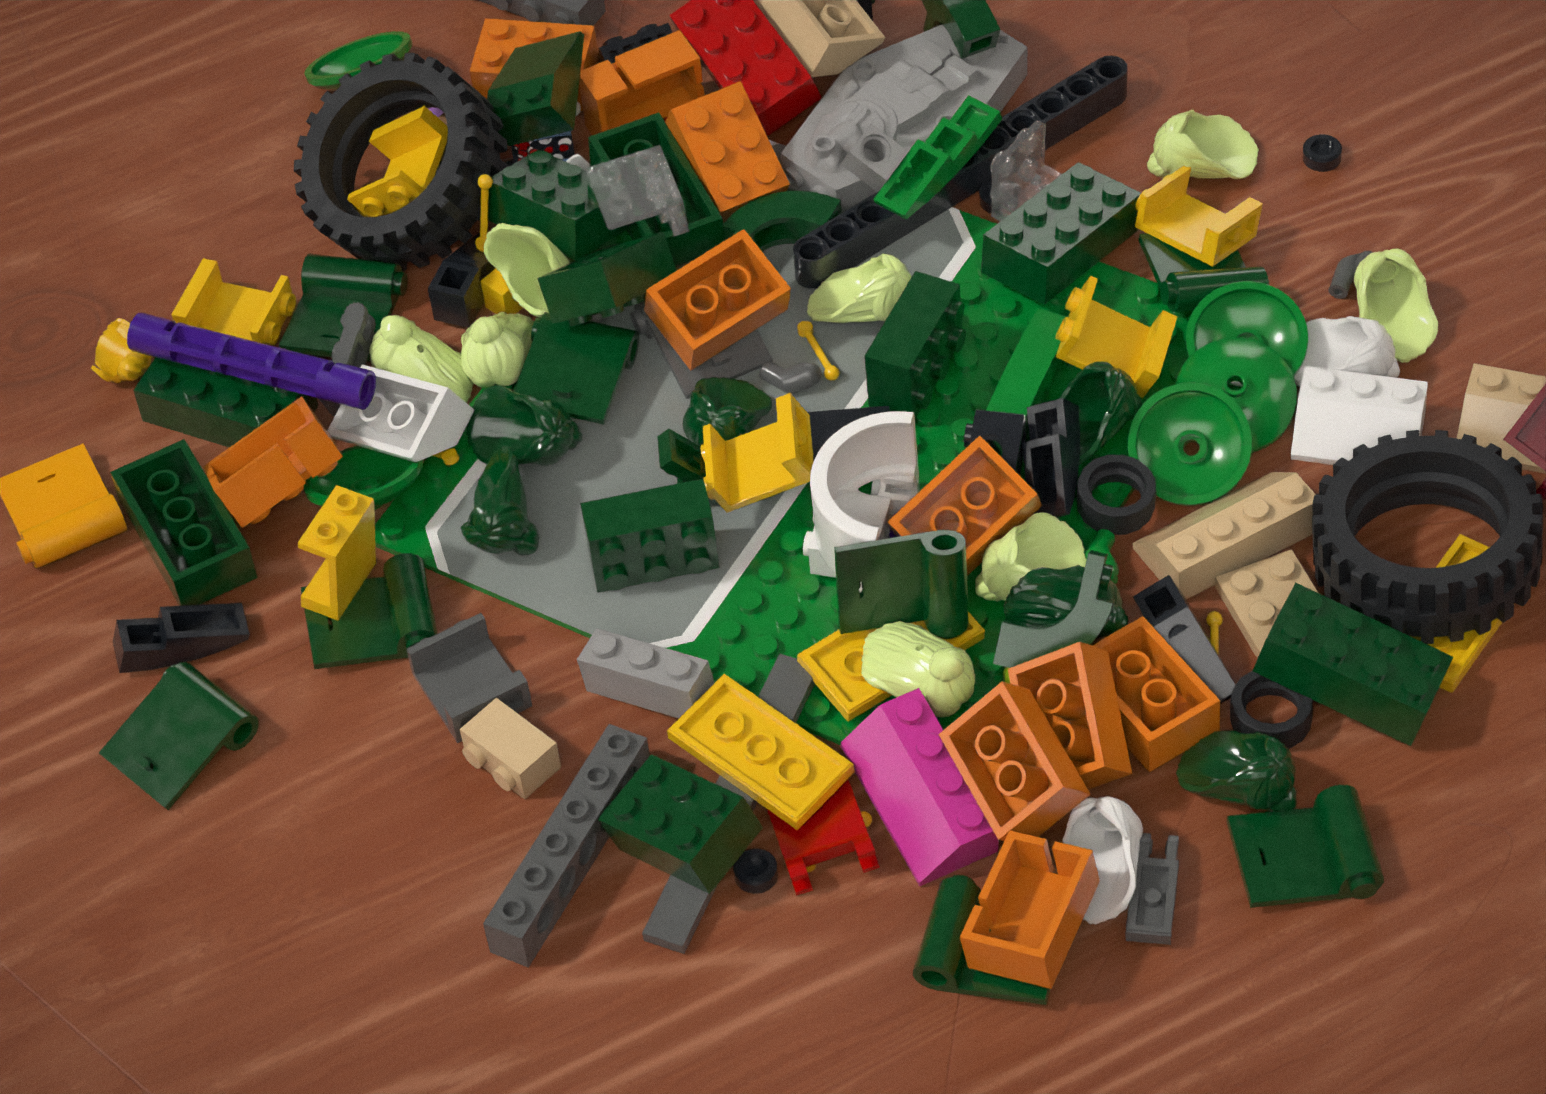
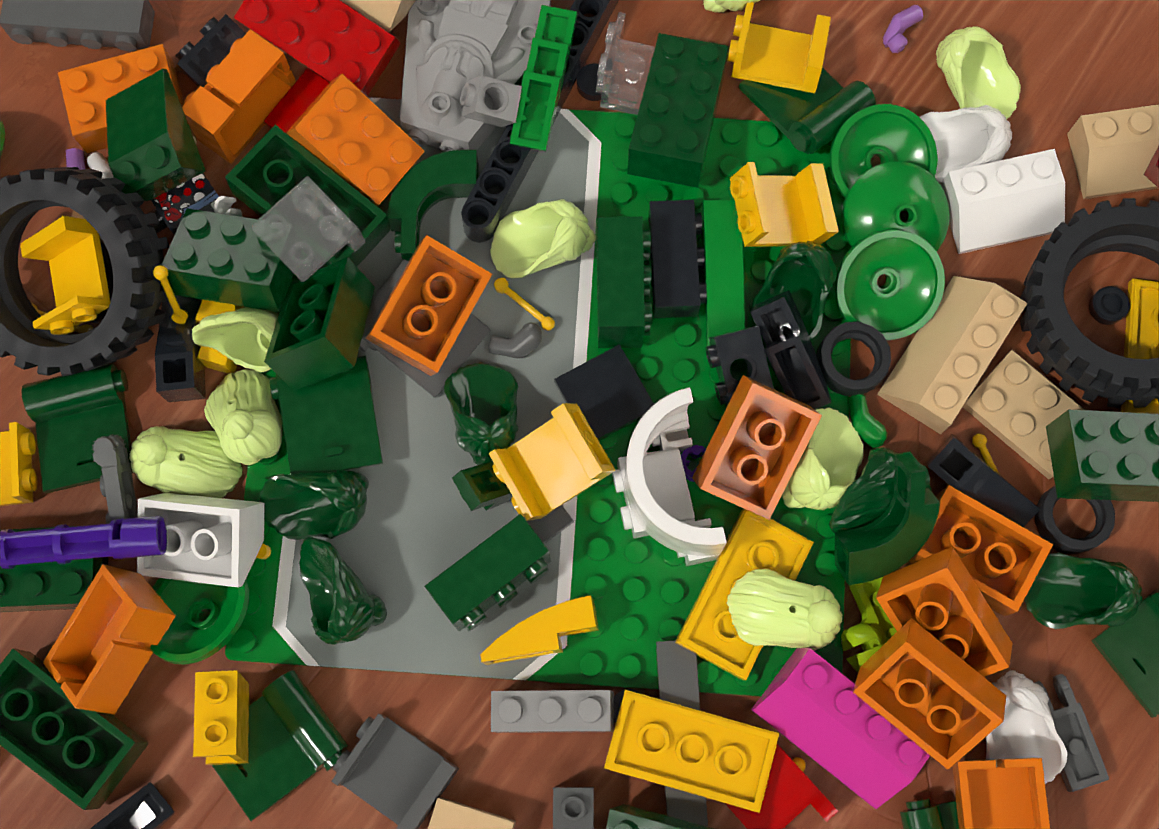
camera: 30 degrees left, 25 degrees up
dark green door [834,530,969,639] -> none
dark grey arm [1328,251,1373,299] -> none
none -> yellow slope [480,595,599,665]
none -> dark grey tile [524,505,574,544]
none -> black brick [648,200,707,318]
none -> medium lavender arm [883,5,923,53]
none -> black tile [1089,286,1130,325]

